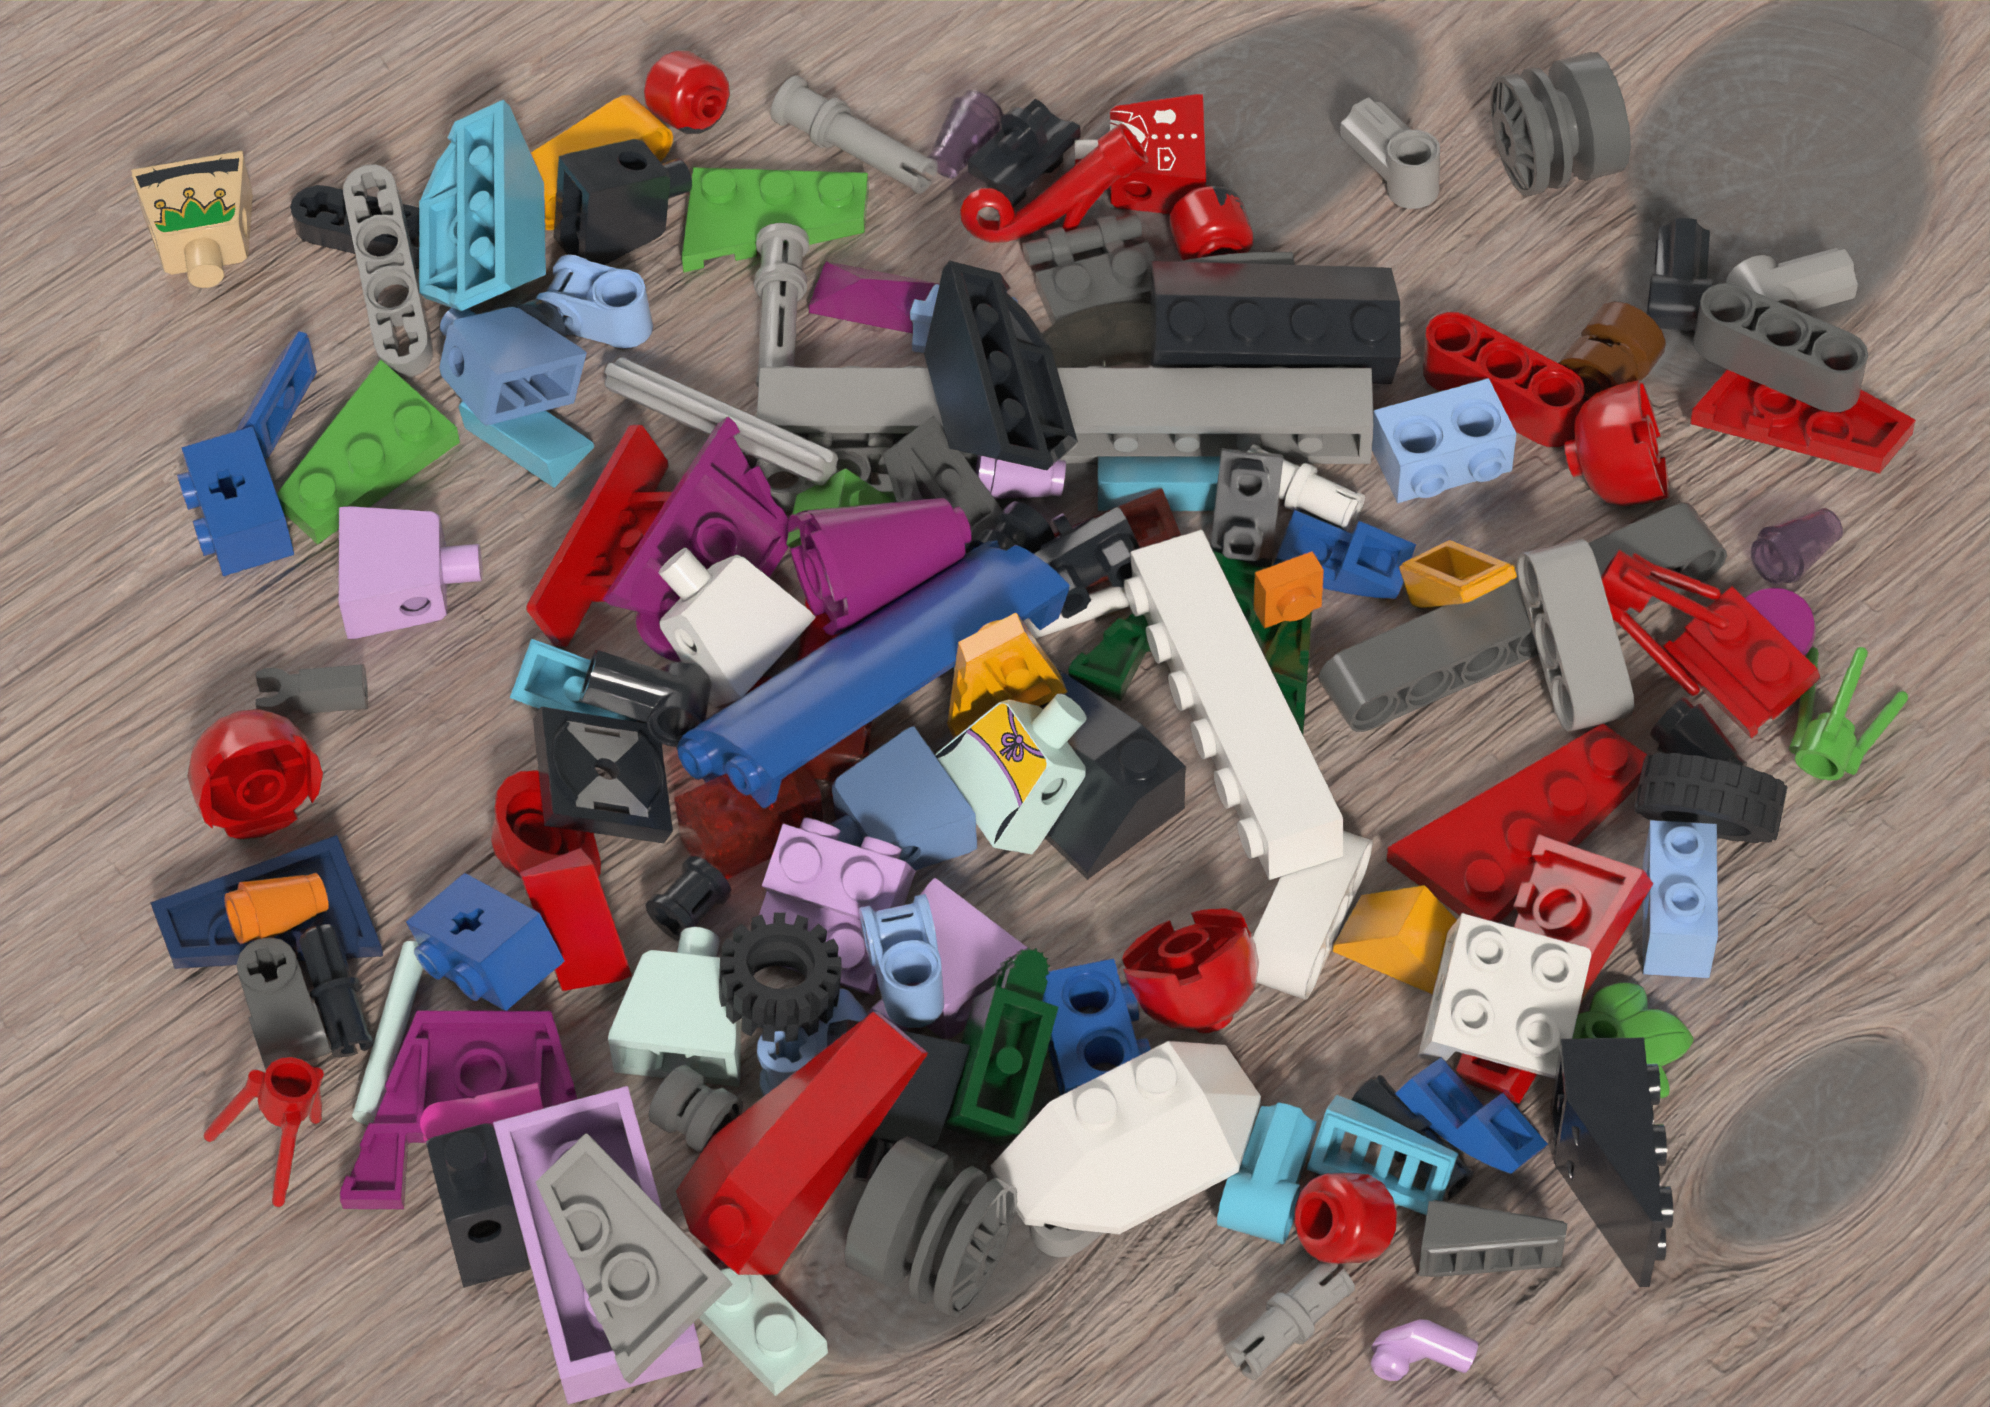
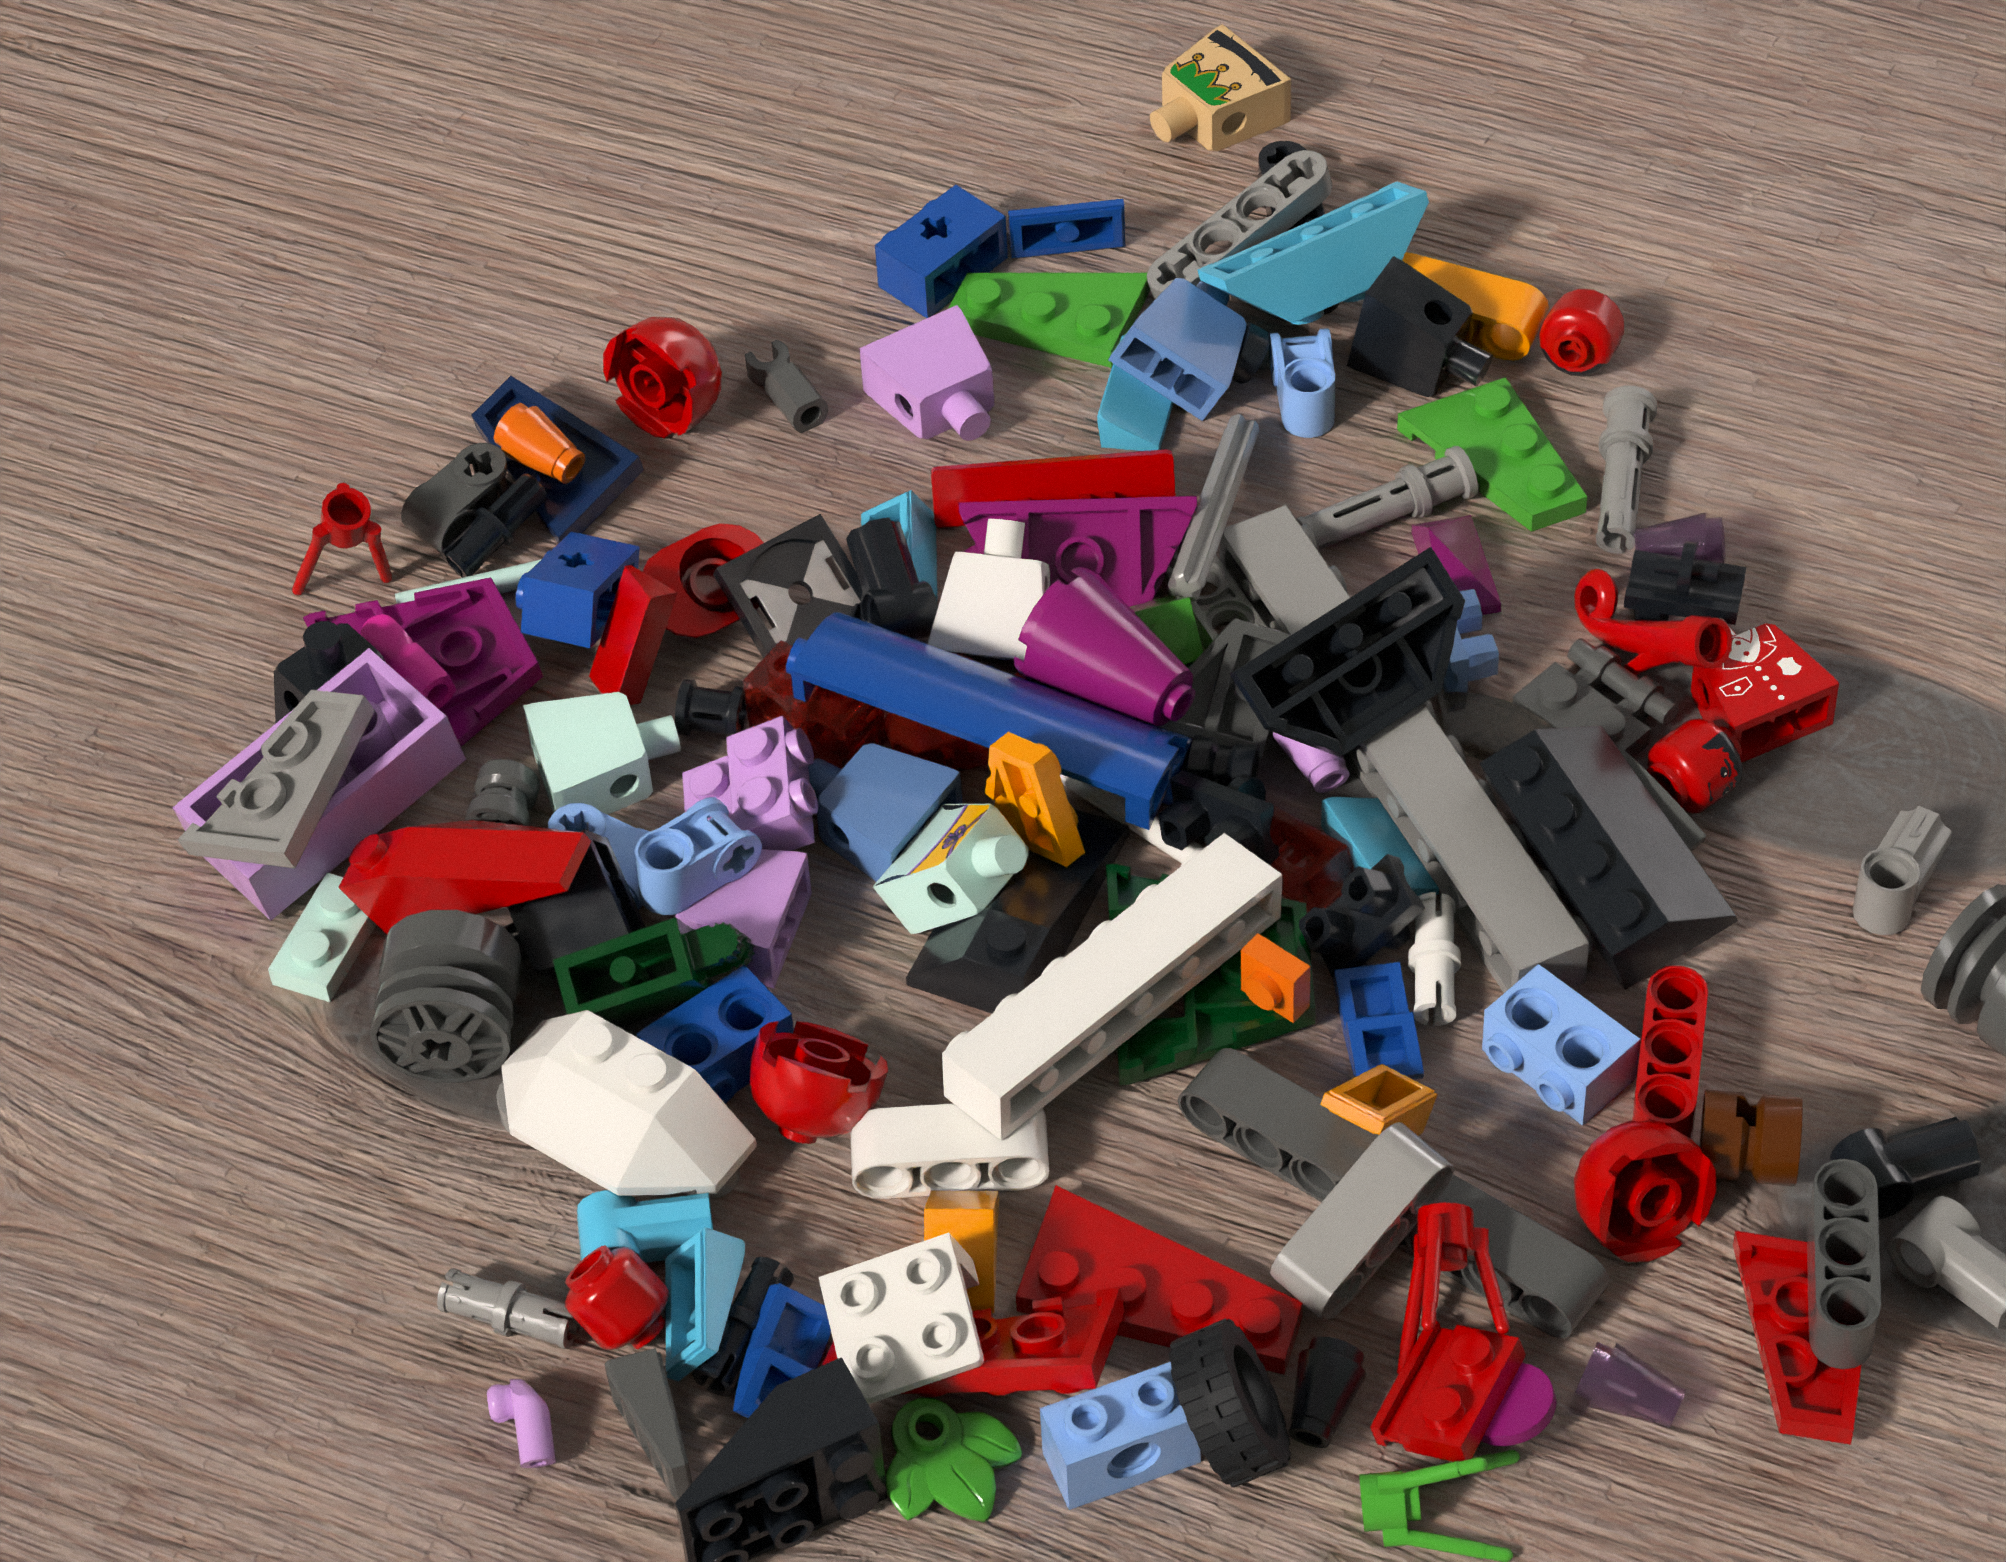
camera: 65 degrees right, 5 degrees down
black tyre [719,913,842,1042] -> none

